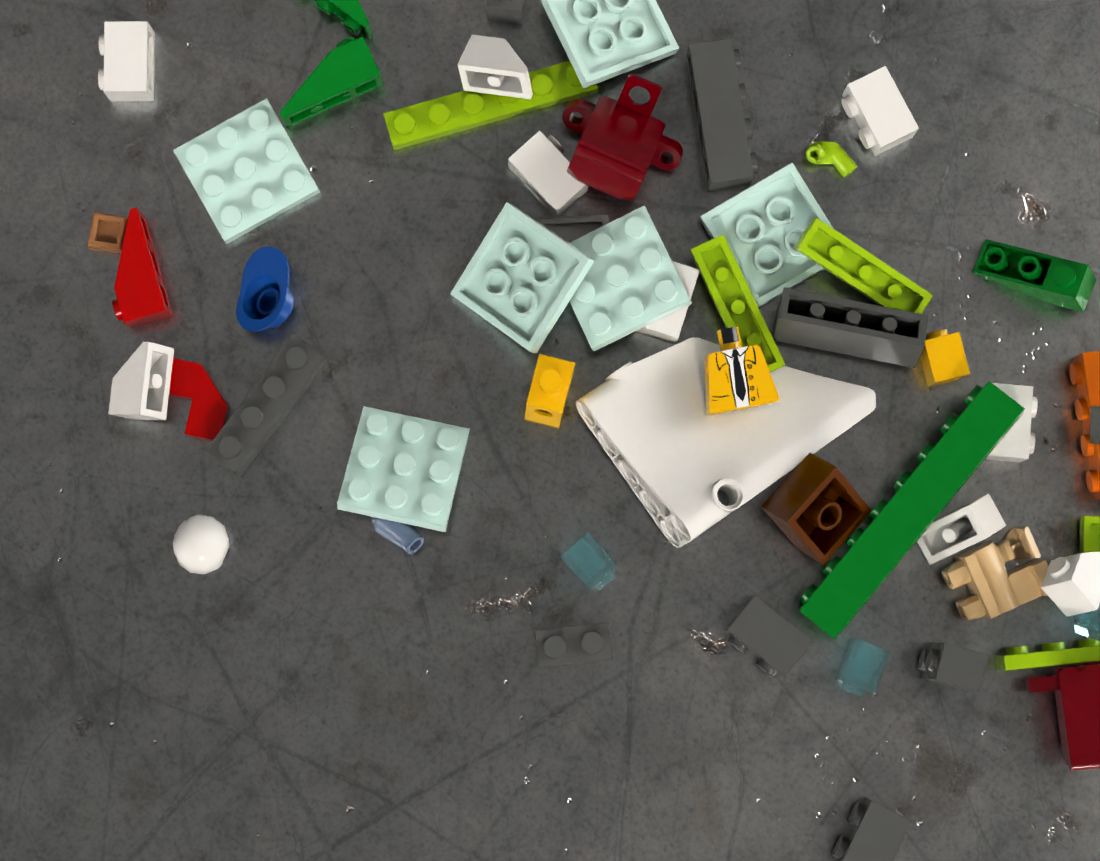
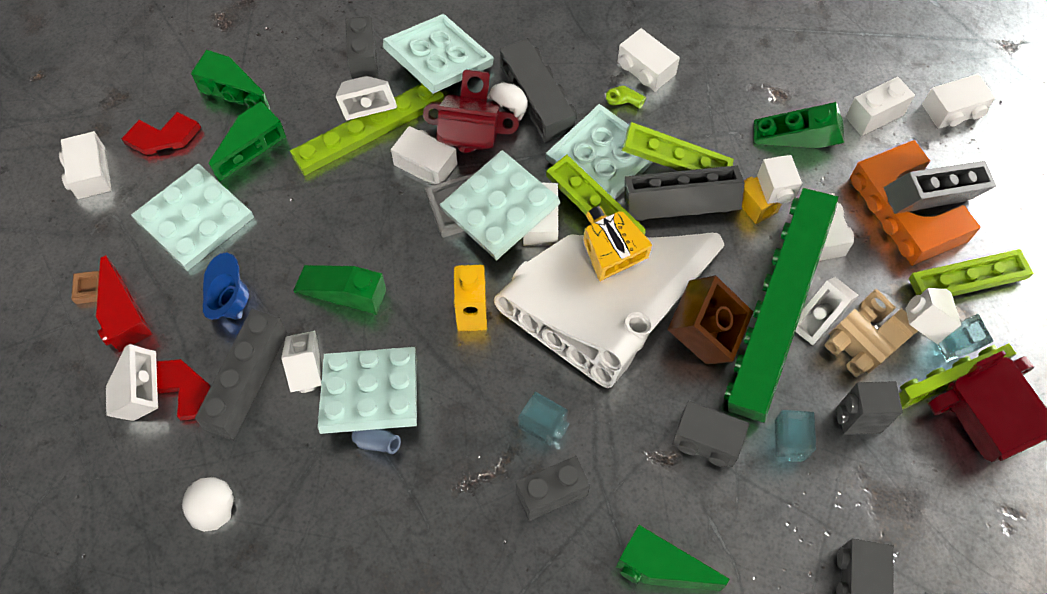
camera: 15 degrees left, 20 degrees down
light aqua plate [450,202,594,353] -> none
none -> red tile [121,112,201,155]
none -> white slope [281,331,322,393]
none -> green slope [293,265,387,315]
none -> white hair [487,82,528,120]
none -> green slope [616,525,730,591]
none -> white brick [757,155,802,204]

